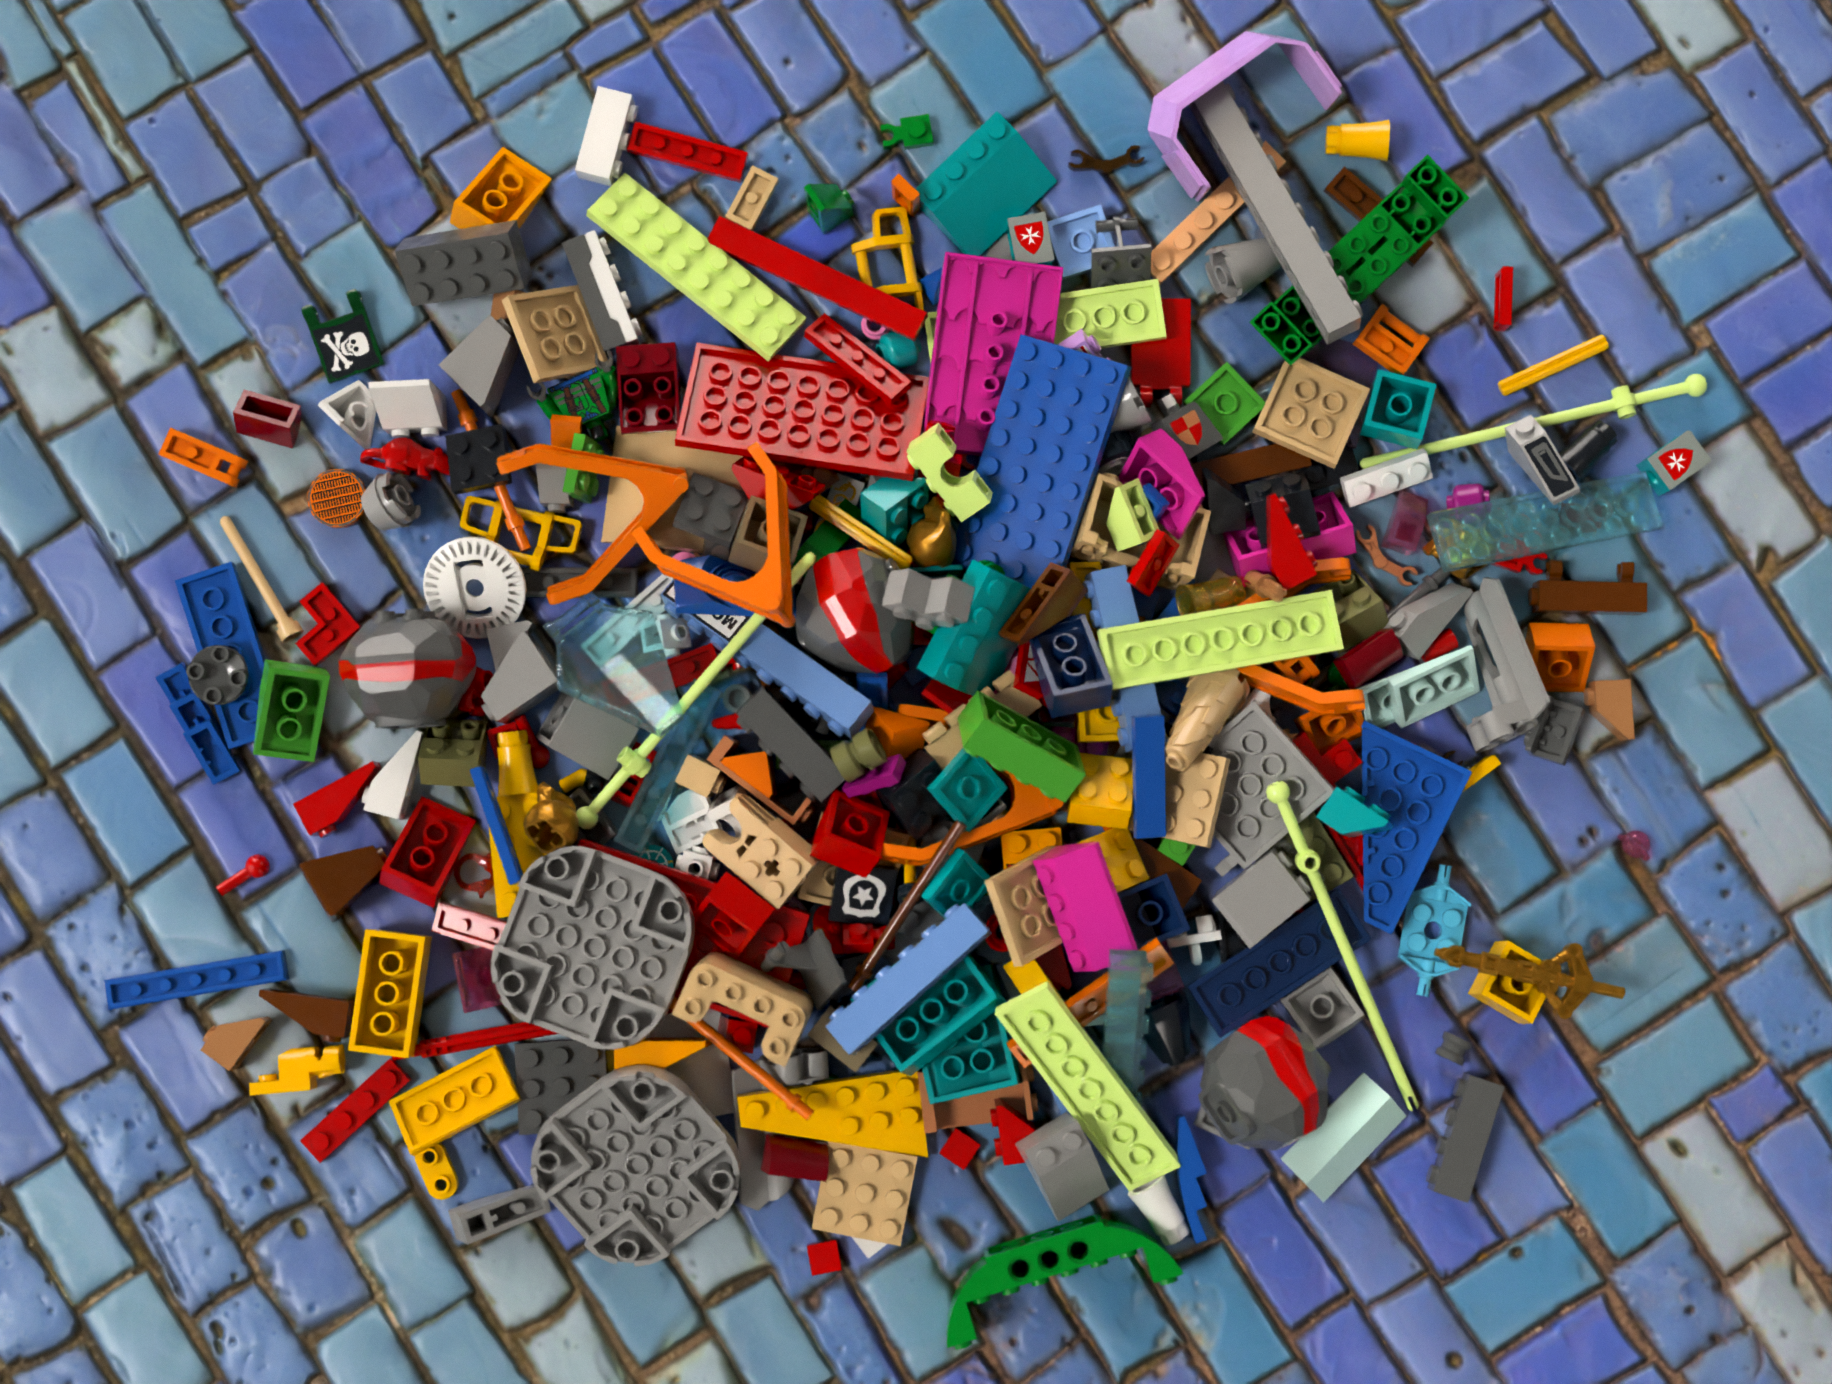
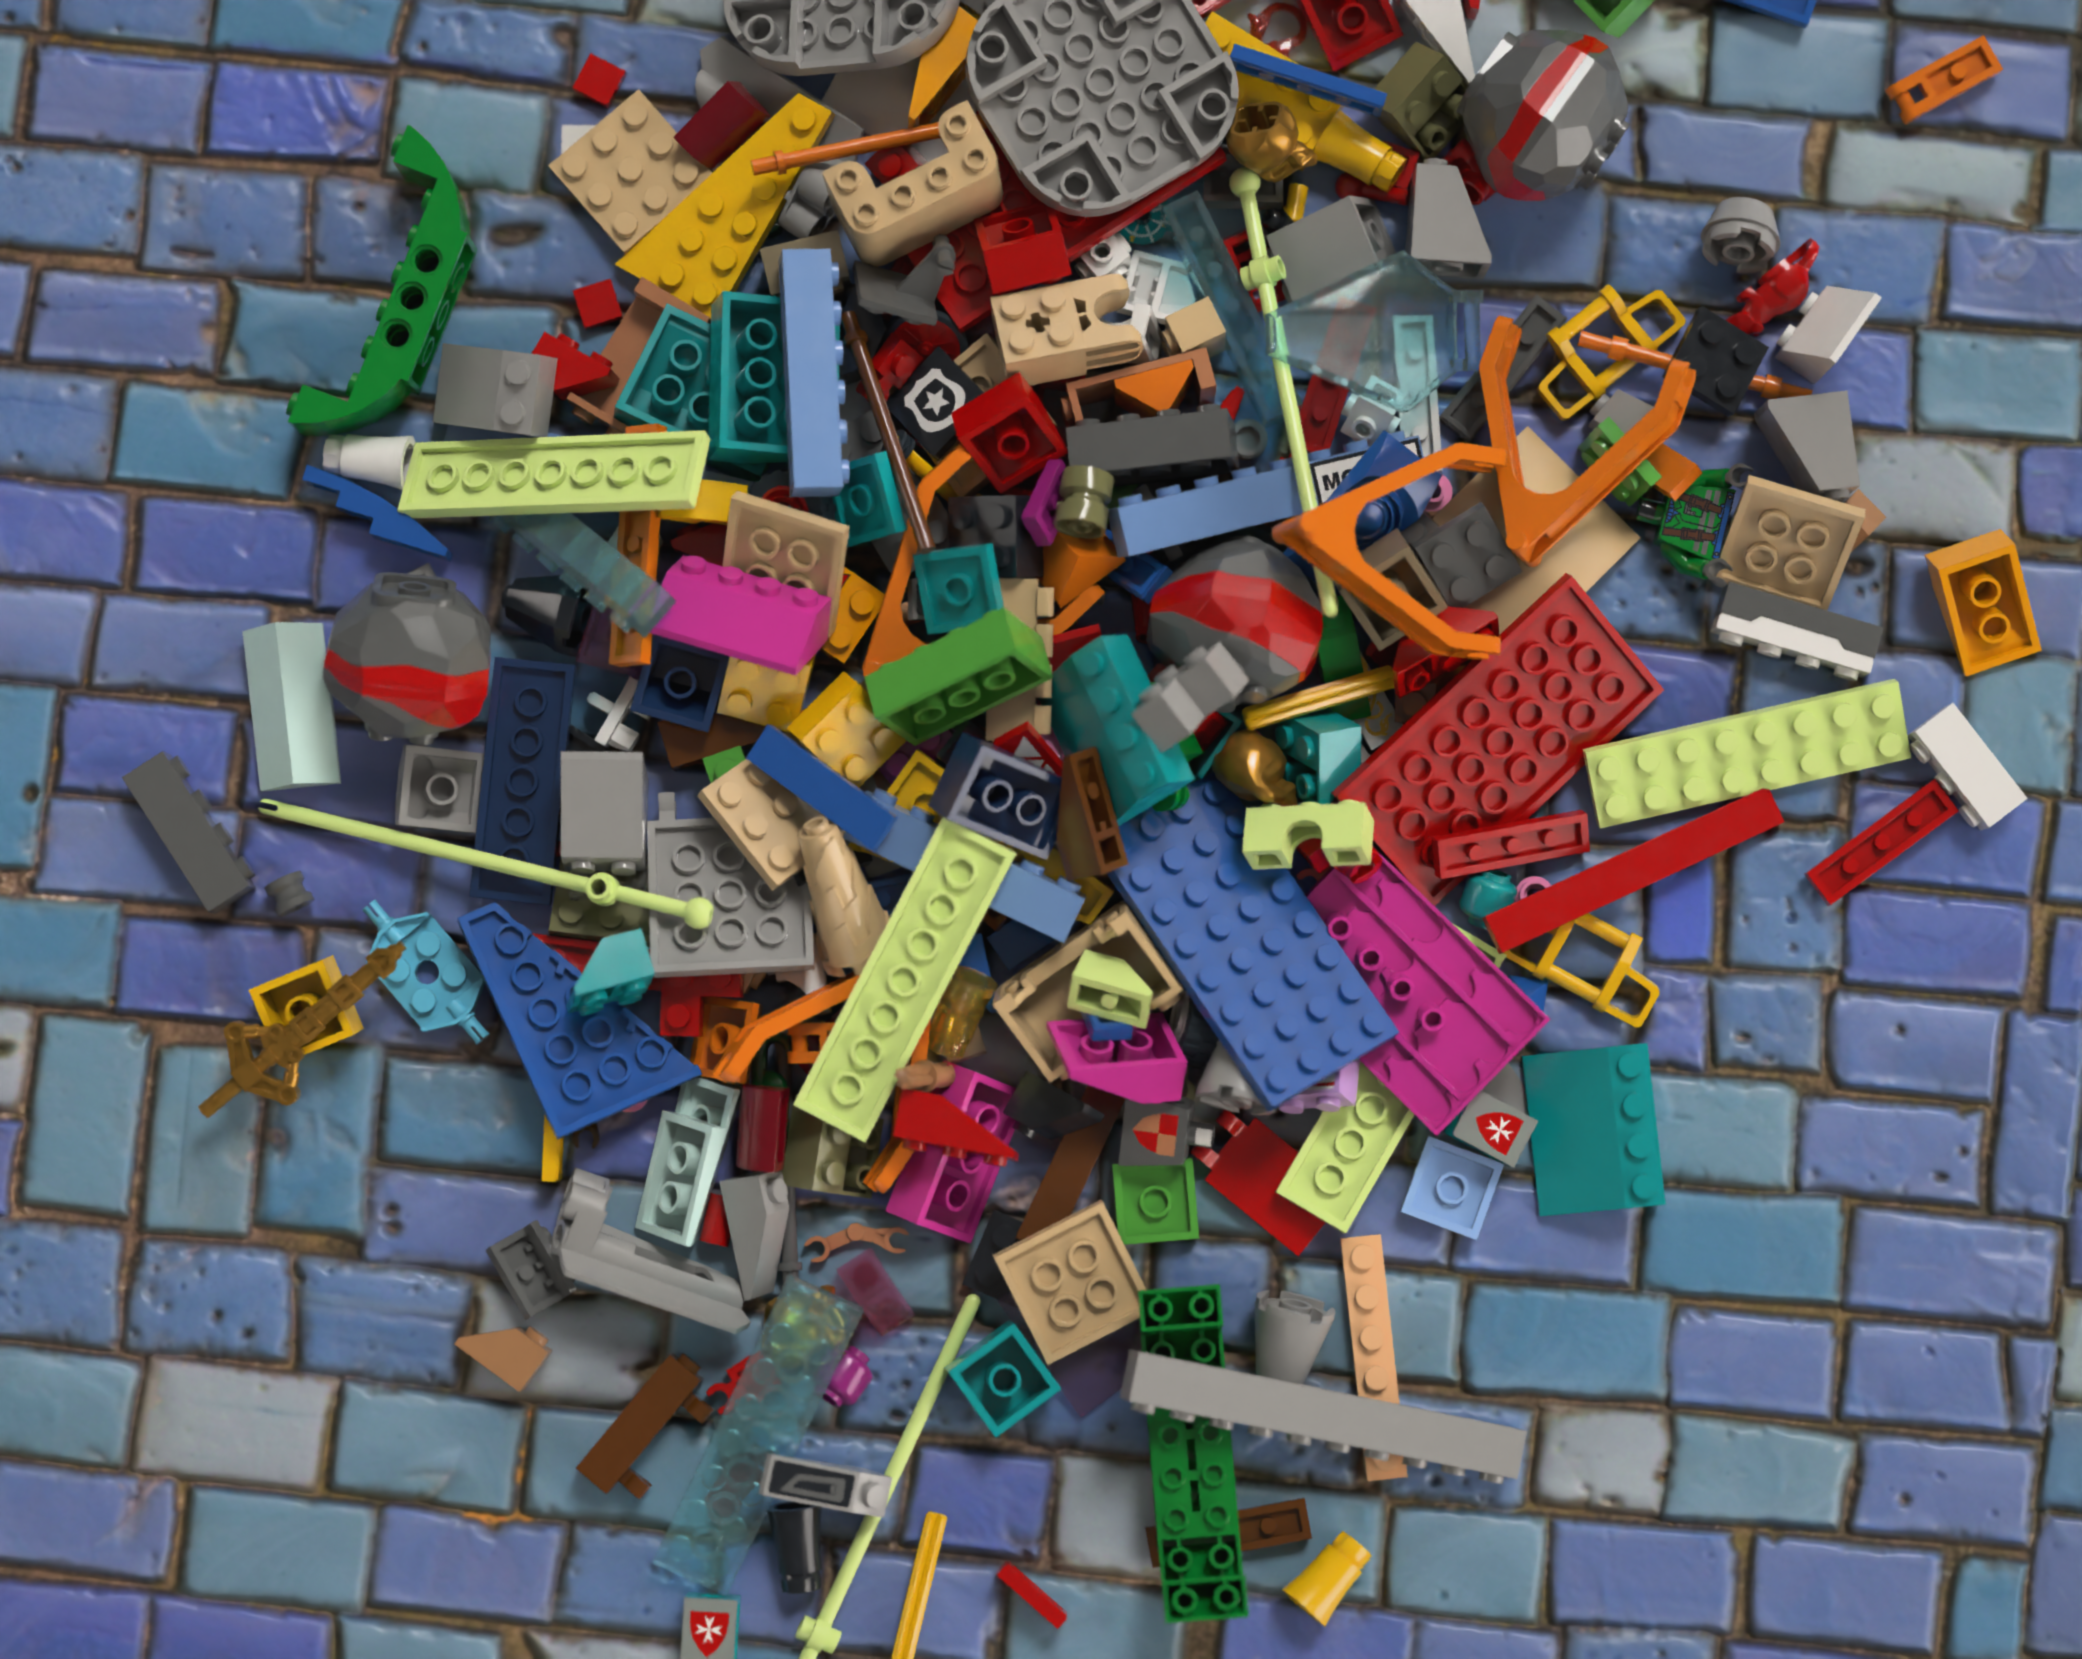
camera: 125 degrees right, 0 degrees up
tan piece [220,516,304,643] -> none
dark red brick [233,389,302,449] -> none
red plate [295,582,361,667] -> none
flag [301,289,385,384] -> none
tile [308,469,366,528] -> none
white slope [318,380,376,450] -> none
dark grey brick [395,220,532,306] -> none
white piece [423,537,527,639] -> none
light grey slope [486,620,537,671] -> none
dark red slope [616,342,681,435] -> none
tan plate [725,165,779,231] -> none
green slope [804,184,854,235] -> none
green plate [880,114,933,150] -> none
orange tile [891,173,920,216] -> none
dark brown piece [1068,145,1145,175] -> none
dark grey plate [1091,216,1152,288] -> none
red plate [1127,529,1180,597] -> none
lavender piece [1147,31,1342,202] -> none
black slope [1245,471,1321,548] -> none
white plate [1340,448,1433,508] -> none
orange plate [1353,303,1430,375] -> none
orange slope [1525,622,1595,692] -> none
clear pink piece [1617,830,1651,862] -> none

